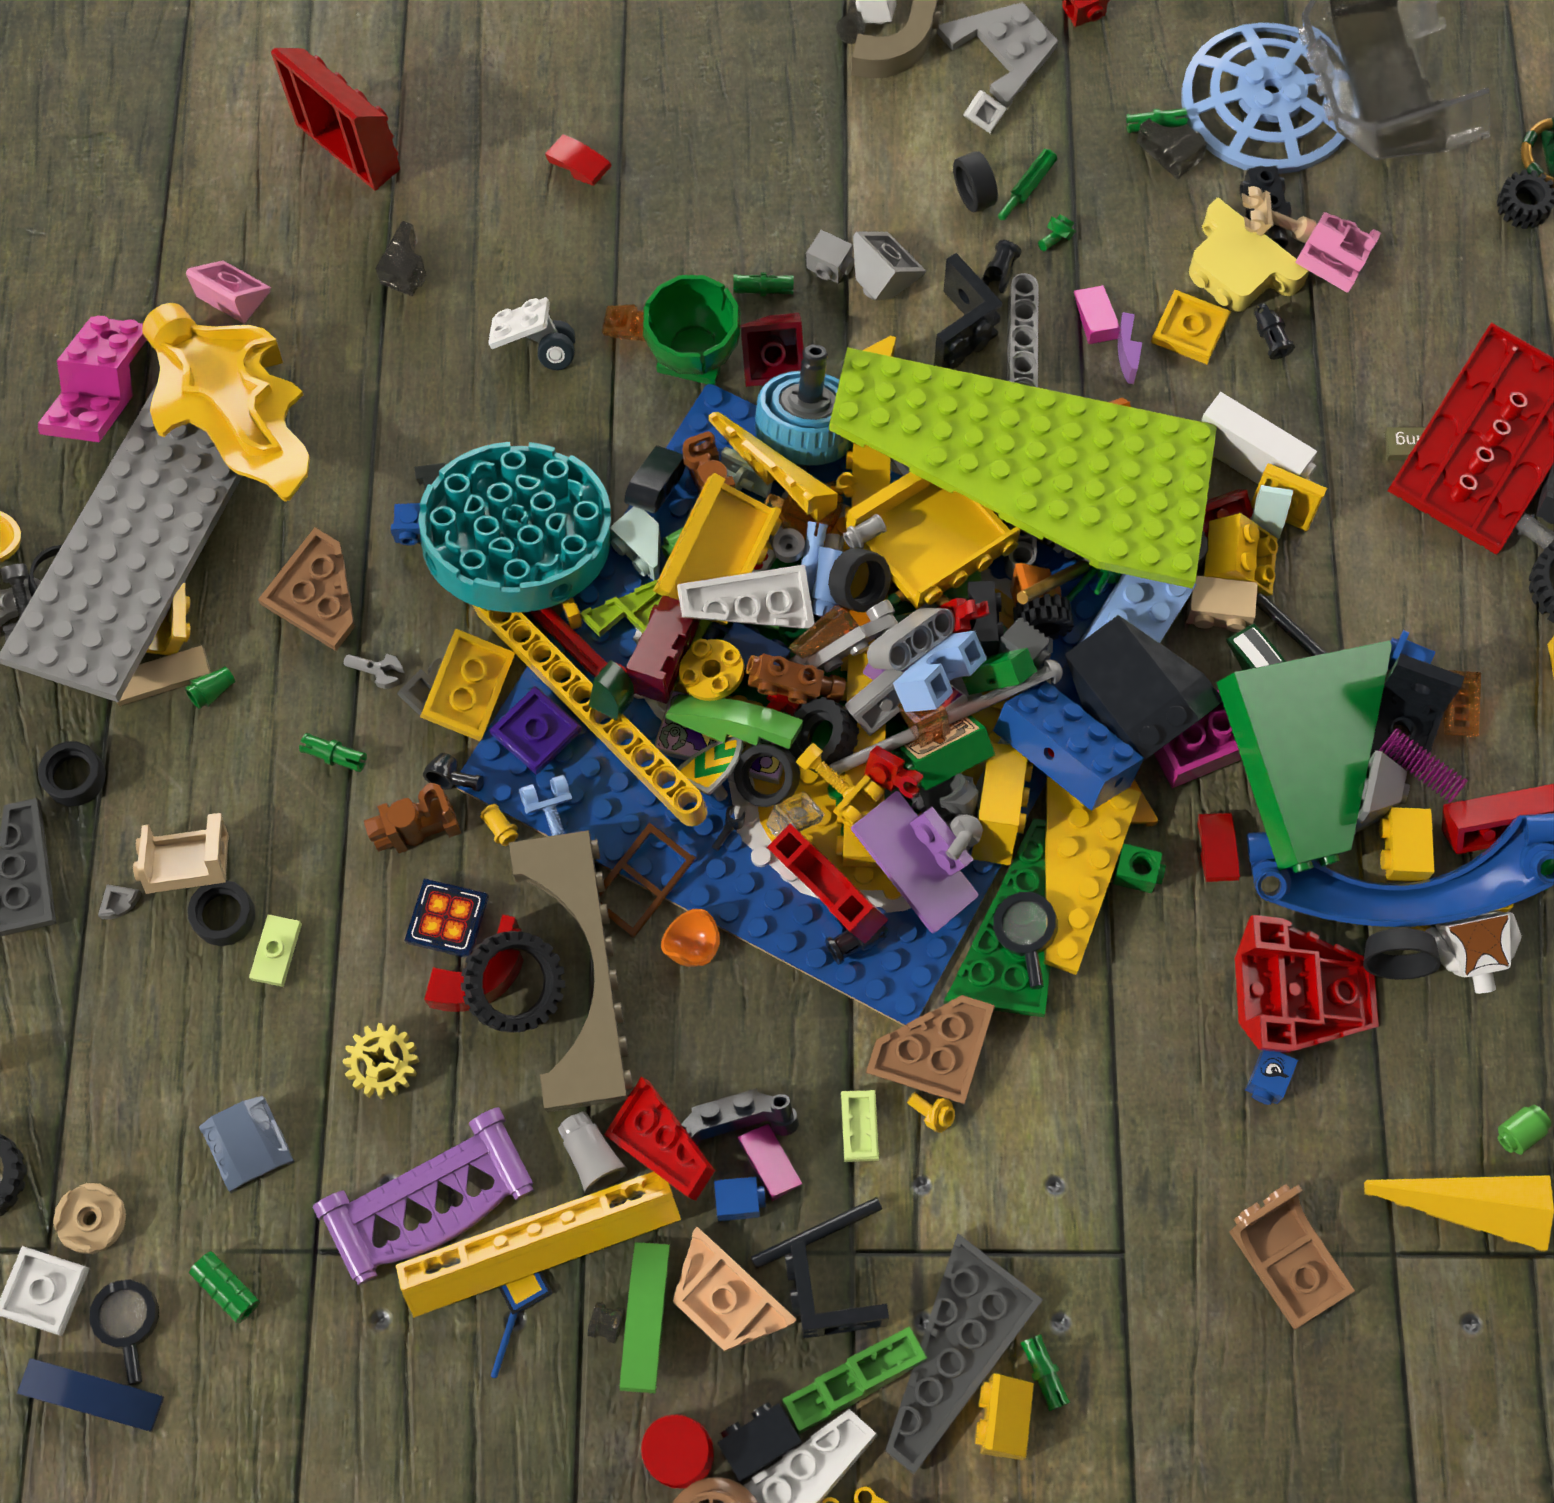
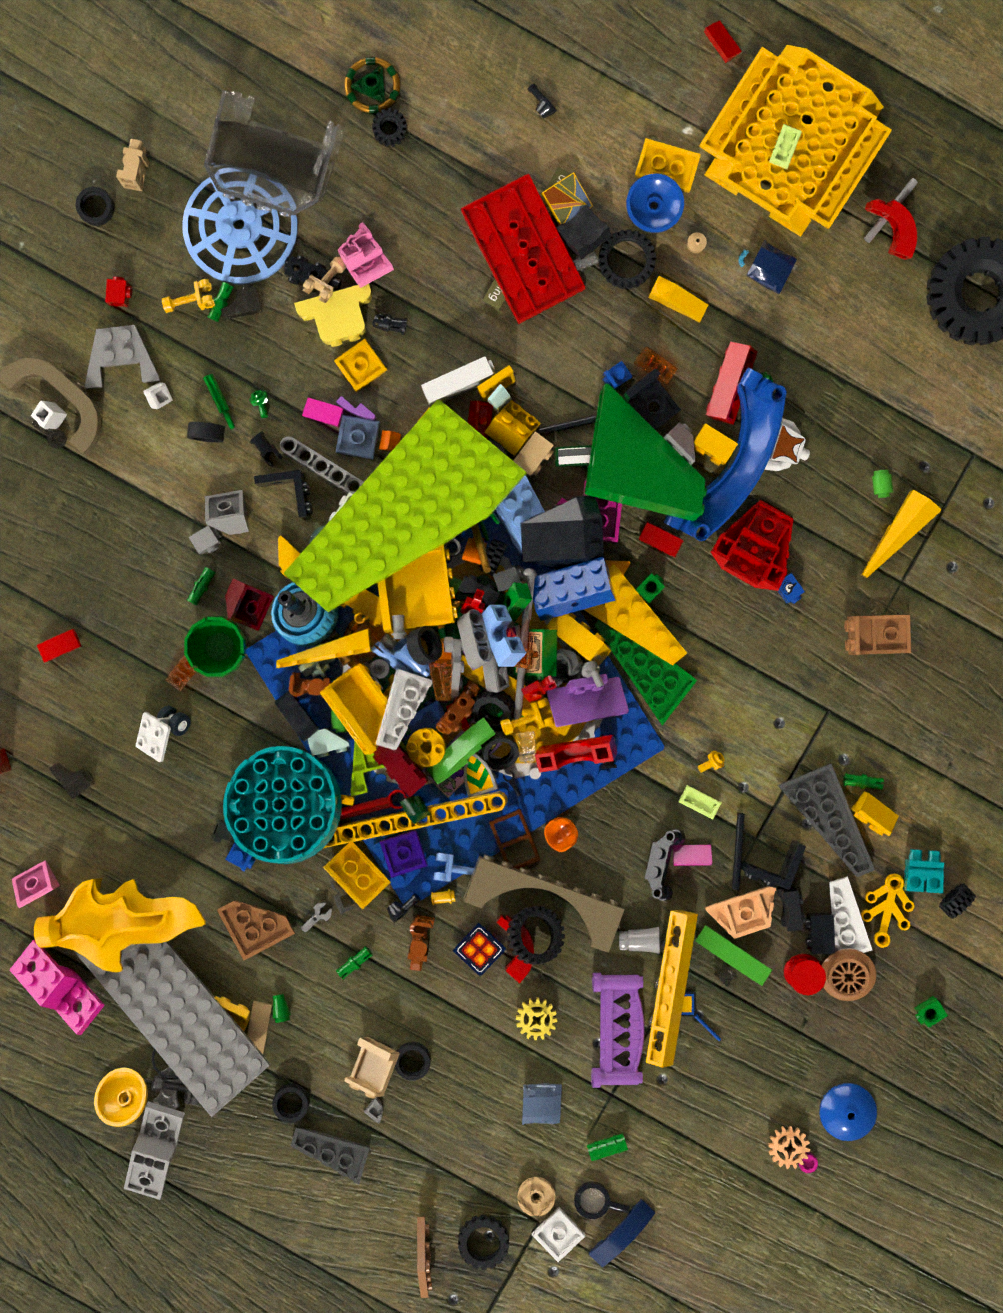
camera: 65 degrees left, 20 degrees up
yellowish green plate [249,915,302,987] -> none
red wing [604,1076,715,1201] -> none
blue brick [714,1177,766,1221] -> none
bright green slope [782,1326,927,1435] -> none
medium nougat plate [866,995,995,1104] -> none
black piece [993,892,1058,989] -> none
black tyre [1363,928,1441,980] -> none
magenta piece [1379,728,1468,803] -> none
none -> yellow bar [162,279,215,313]
none -> sand blue tile [336,415,380,460]
none -> black brick [777,886,806,932]

